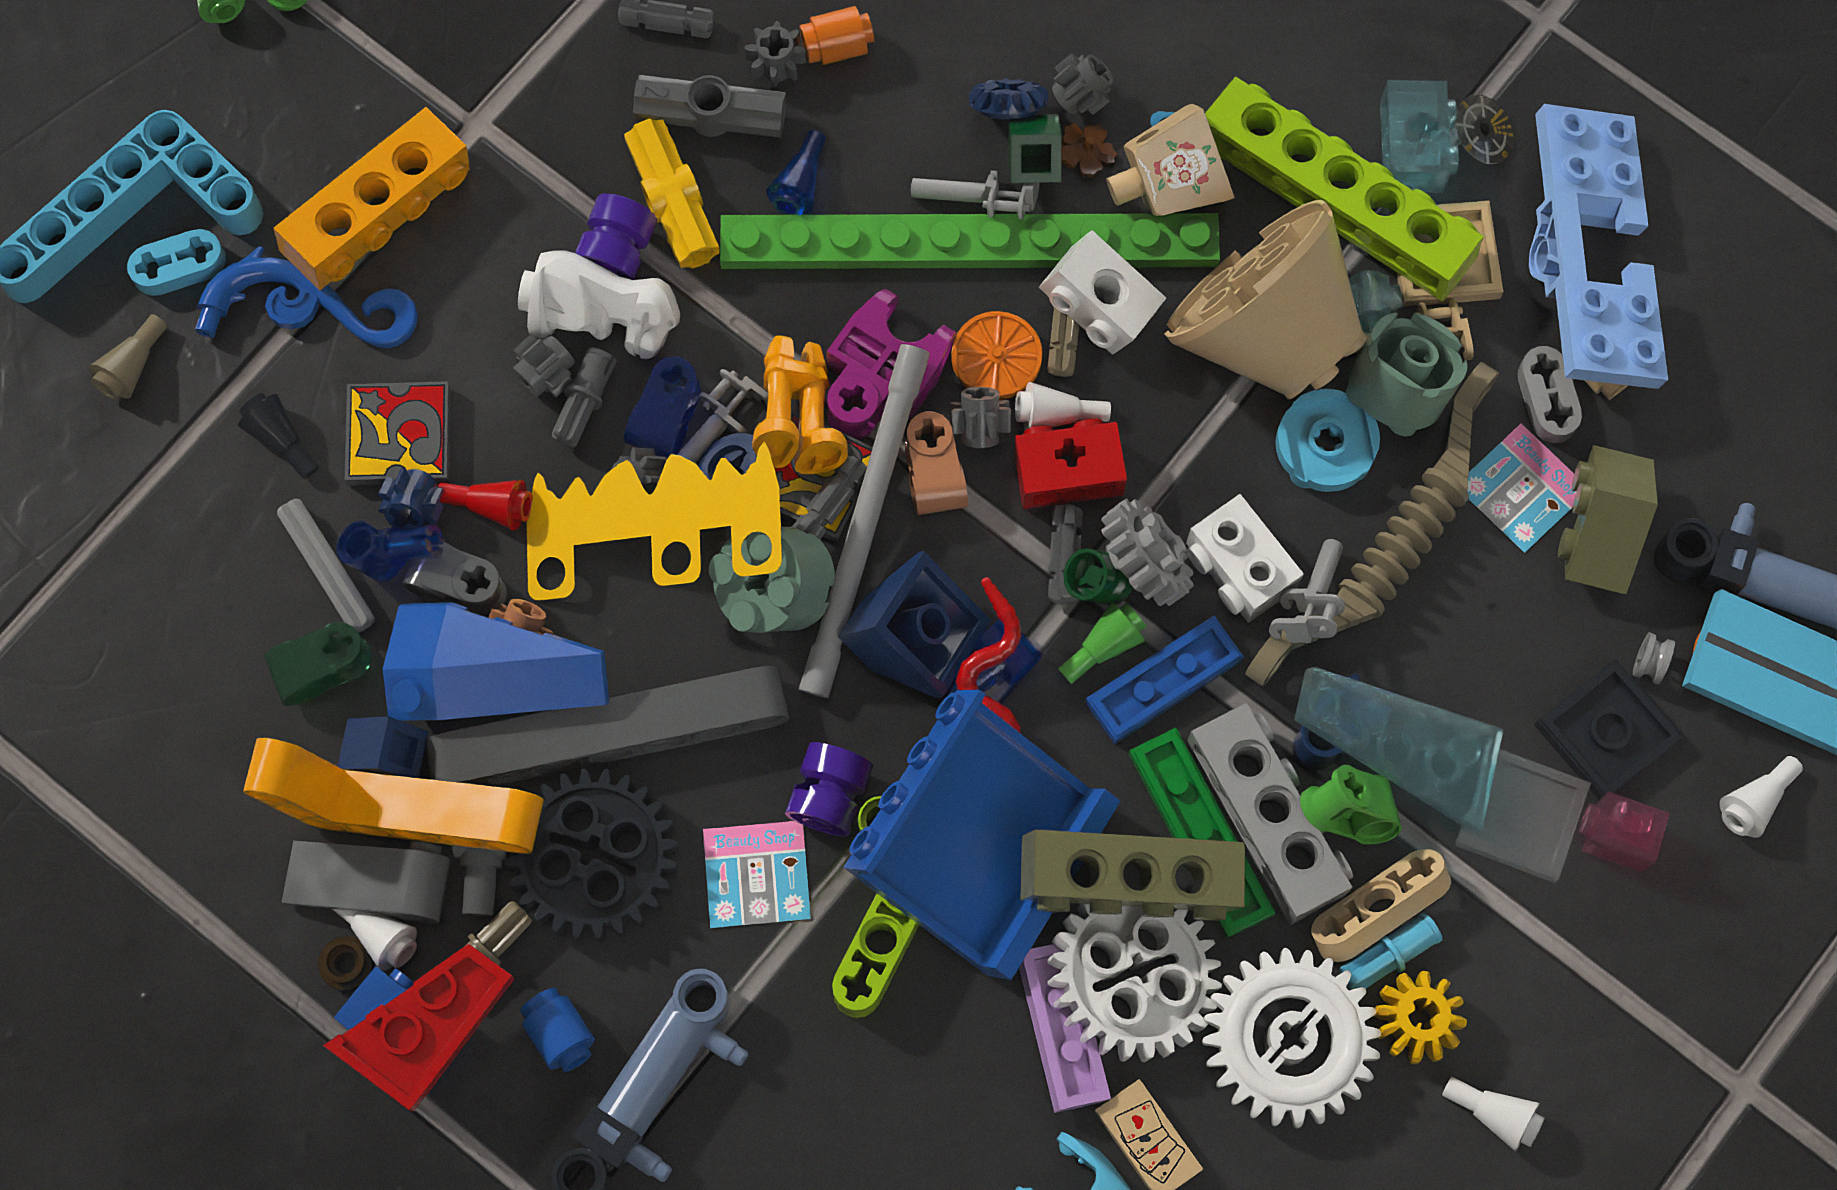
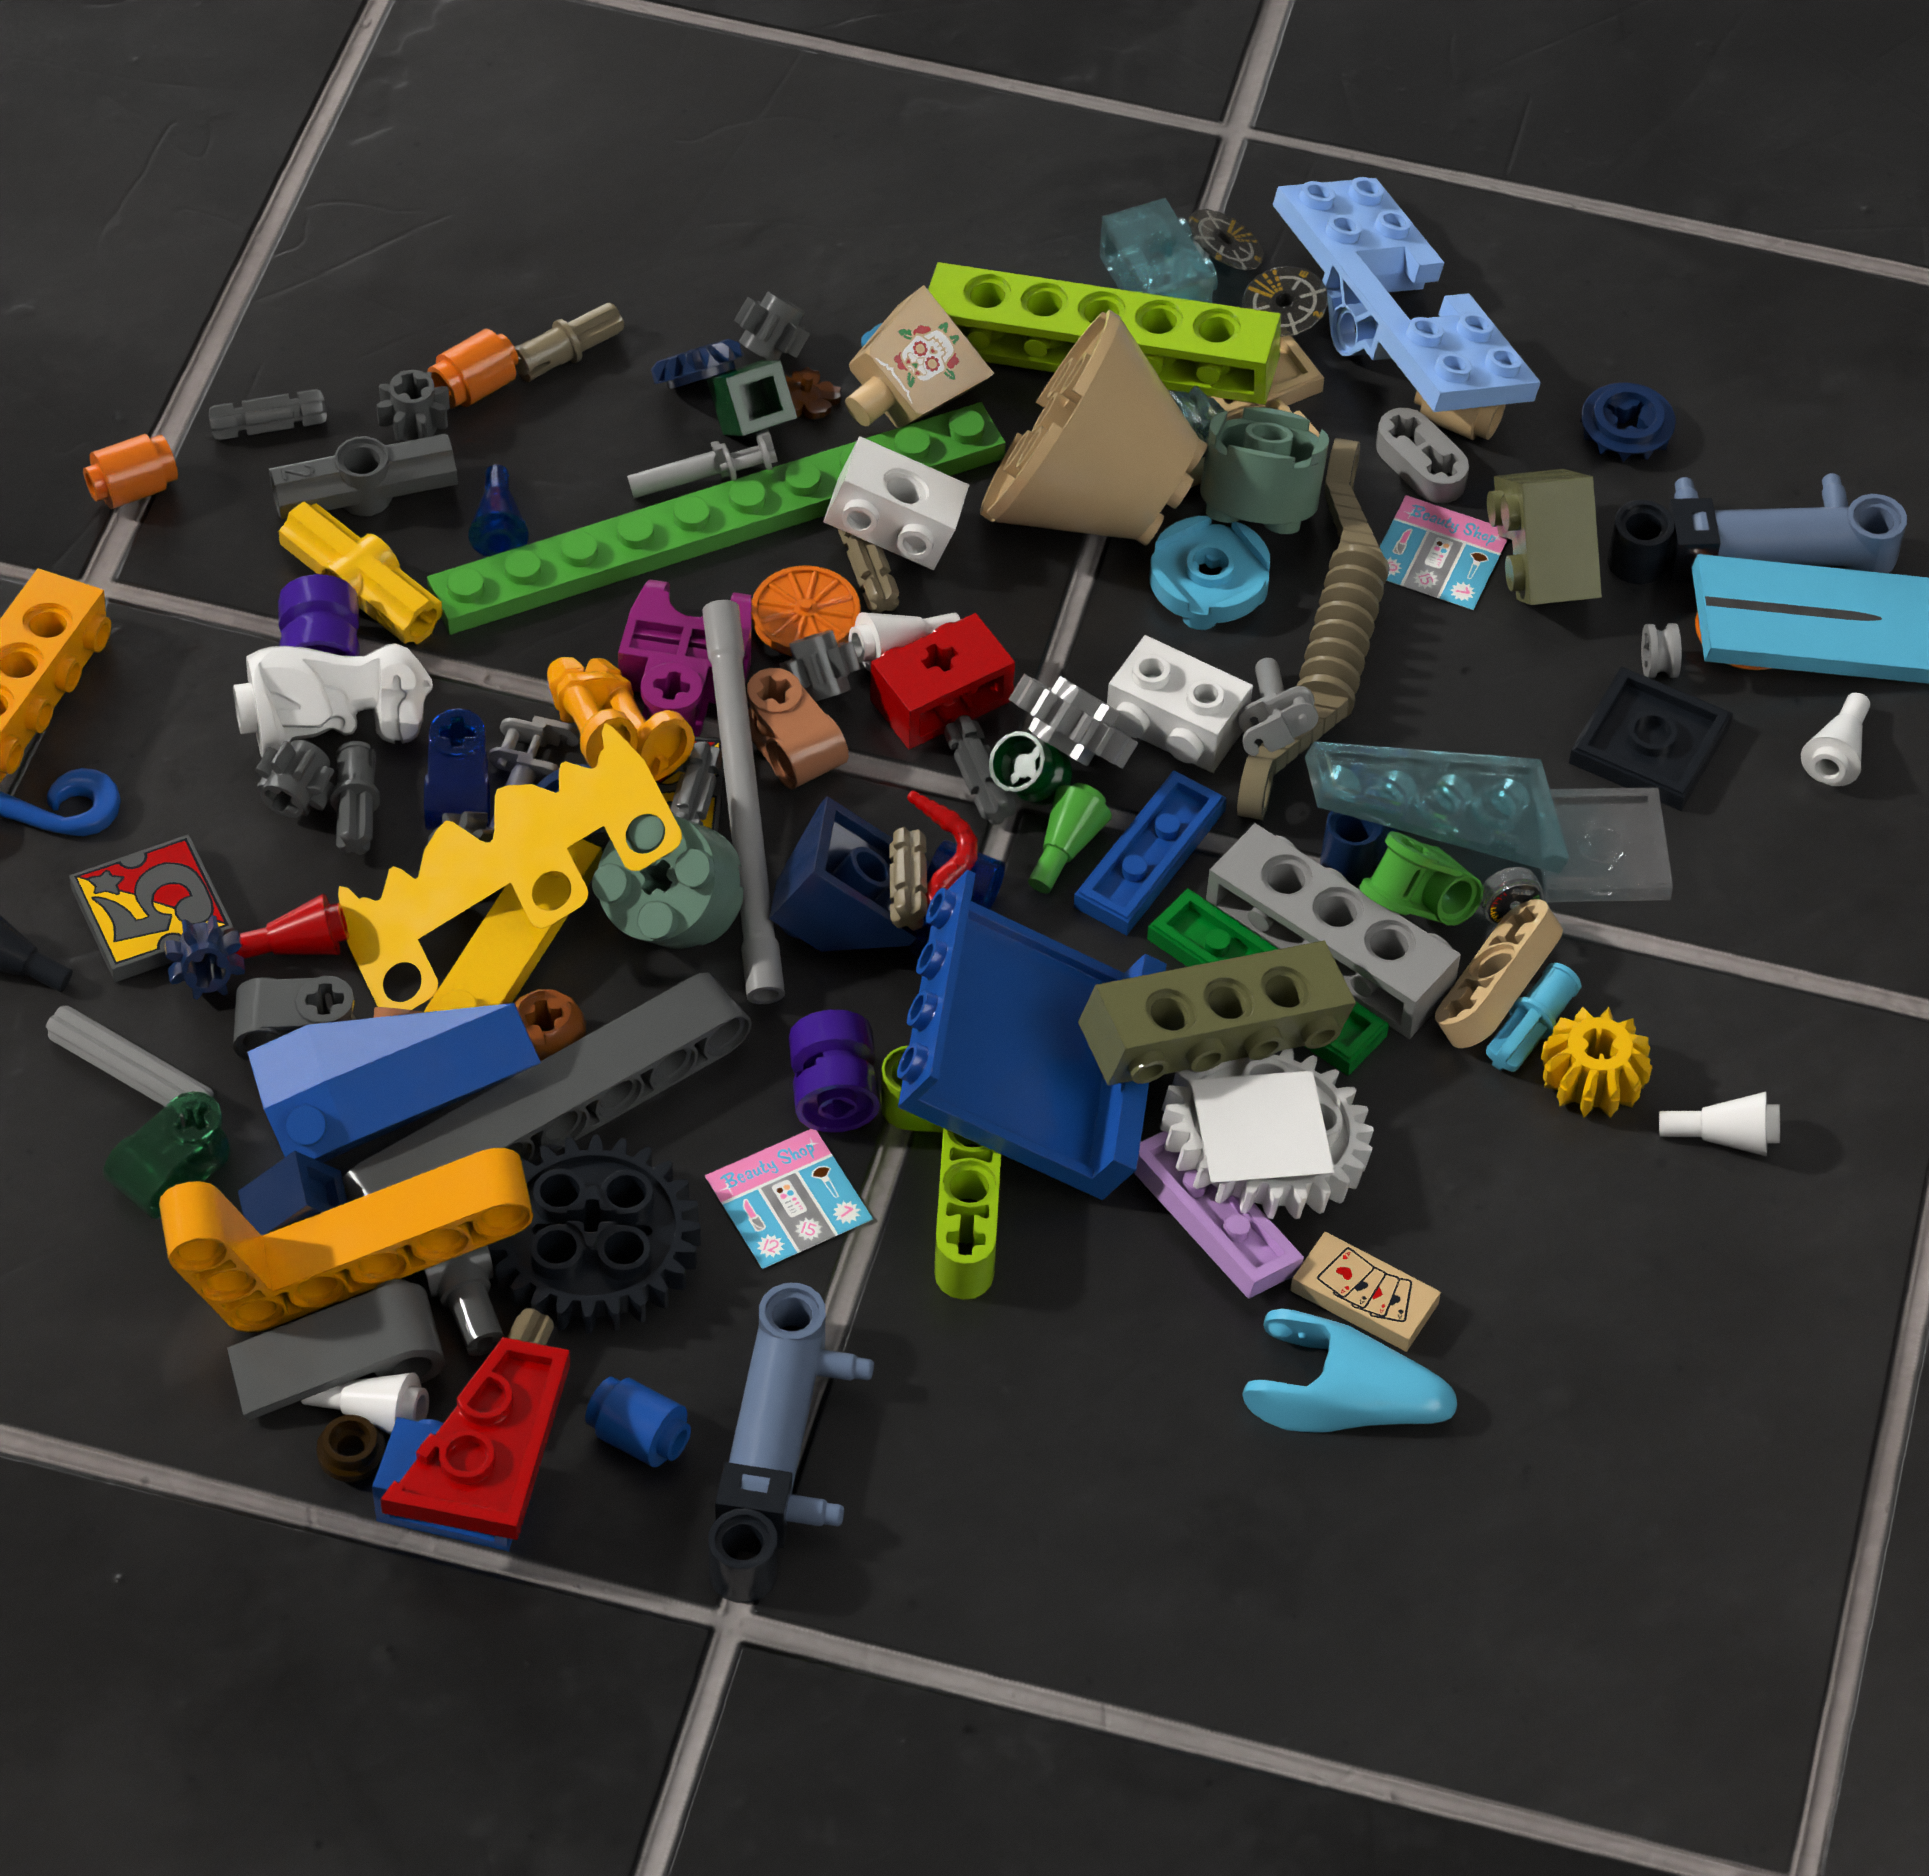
camera: 25 degrees left, 20 degrees down
clear blue pin [336,521,444,582] -> none
white gear [1202,948,1381,1128] -> none
clear pink brick [1579,792,1670,872] -> none
none -> orange brick [83,434,178,509]
none -> yellow plate [424,839,602,1012]
none -> dark tan axle [514,303,624,382]
none -> dark orange piece [515,989,587,1061]
none -> dark tan axle [889,827,928,931]
none -> white sticker [1190,1070,1335,1183]
none -> clear smoke piece [1242,266,1328,337]
none -> clear tile [1480,867,1545,926]
none -> dark blue gear [1580,383,1676,462]

